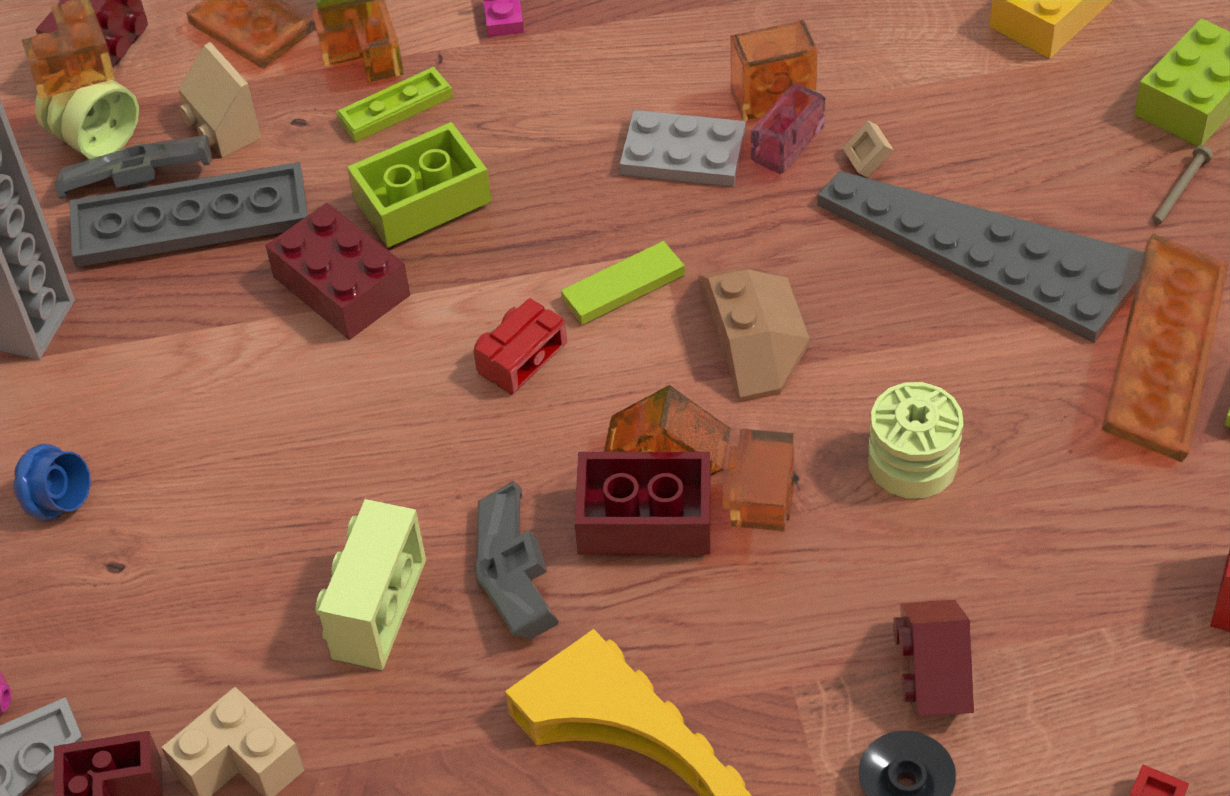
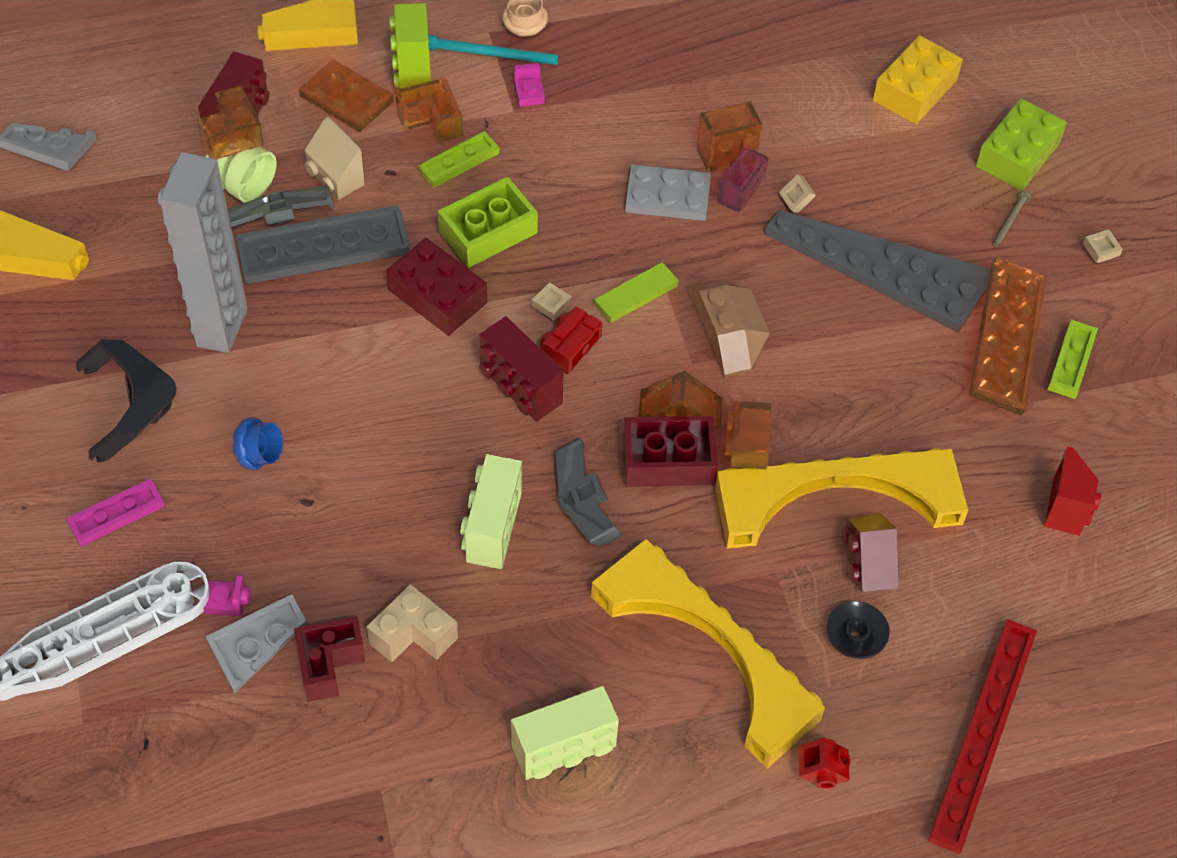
camera: 10 degrees left, 5 degrees up
yellowish green wheel [868,382,963,499] -> none
none -> dark red brick [479,316,564,422]
none -> tan plate [532,282,572,321]
none -> yellow arch [715,448,968,549]

